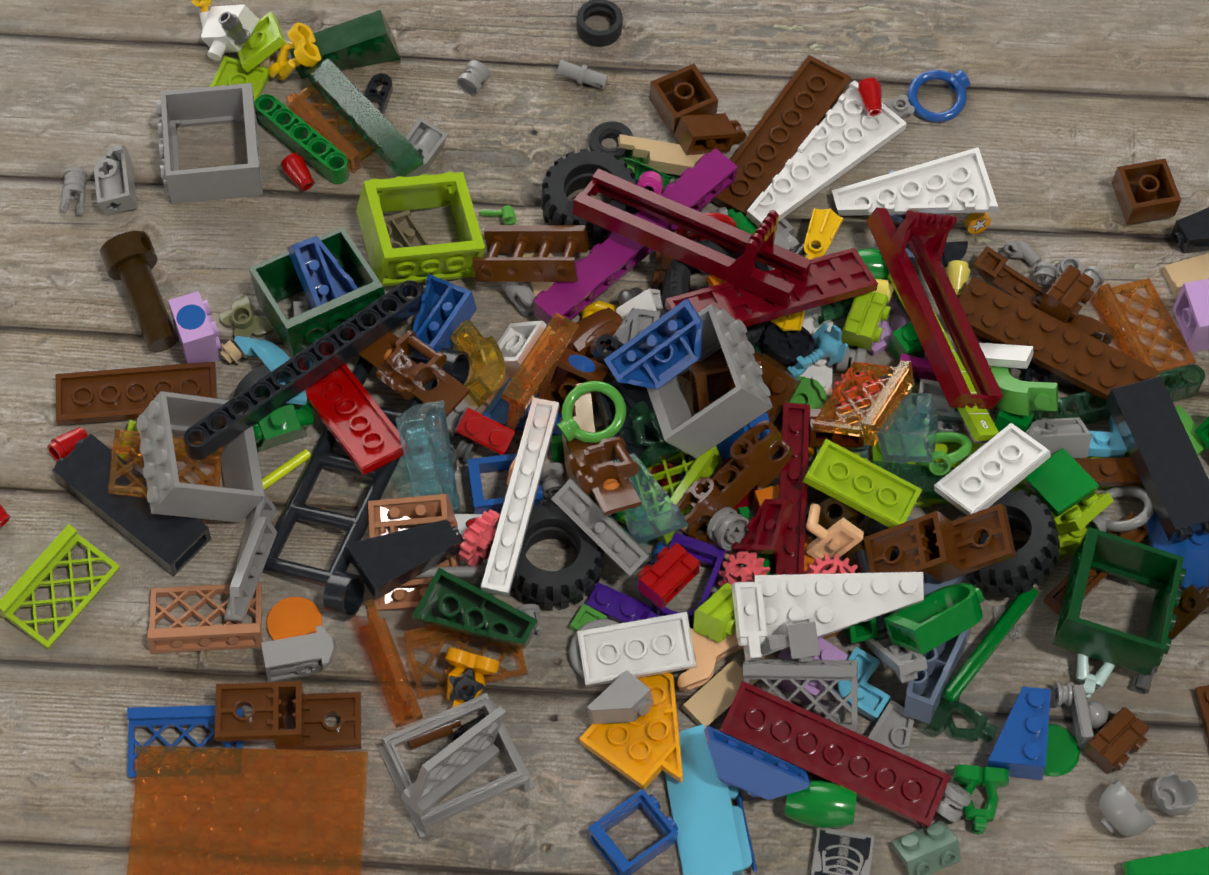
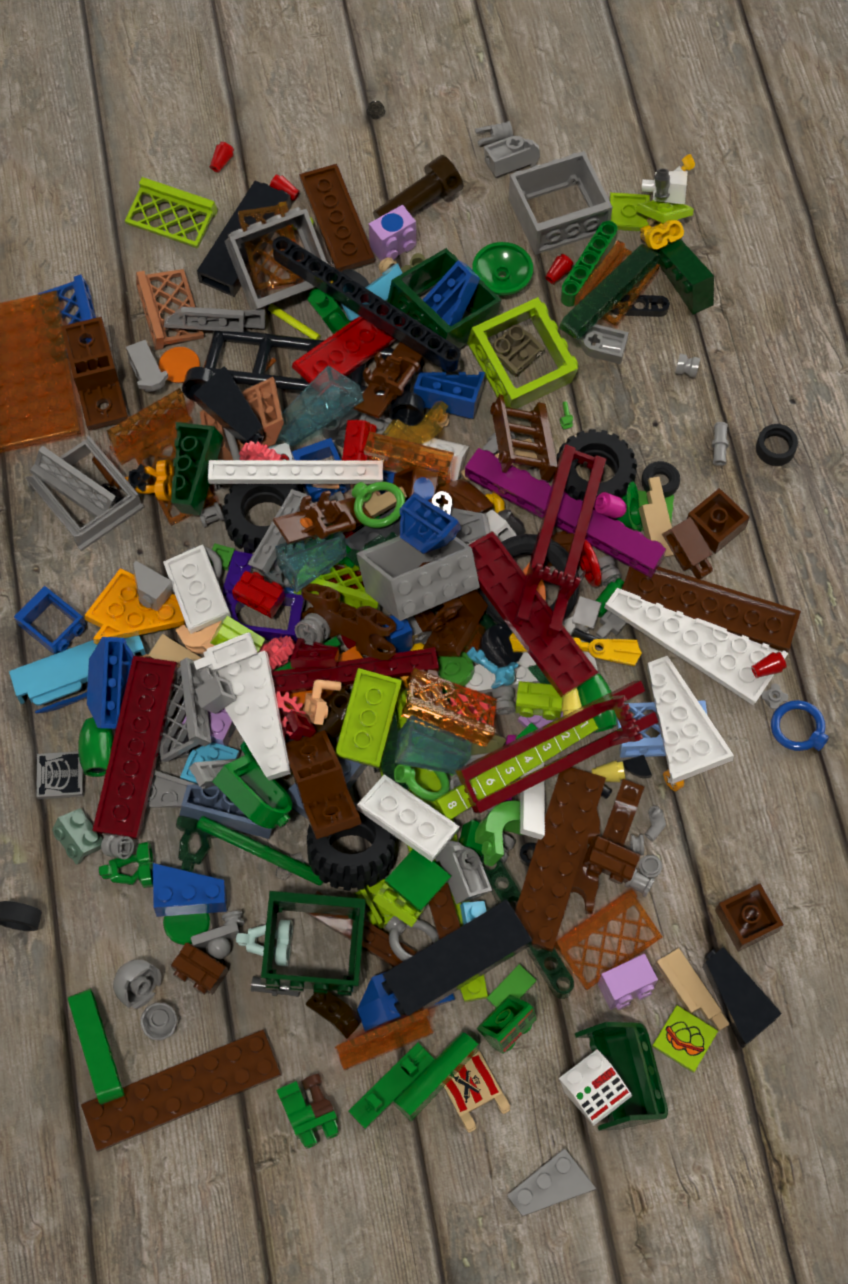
camera: 80 degrees right, 5 degrees up
none -> dark red tile [286,710,316,741]
none -> green dish [472,242,533,296]

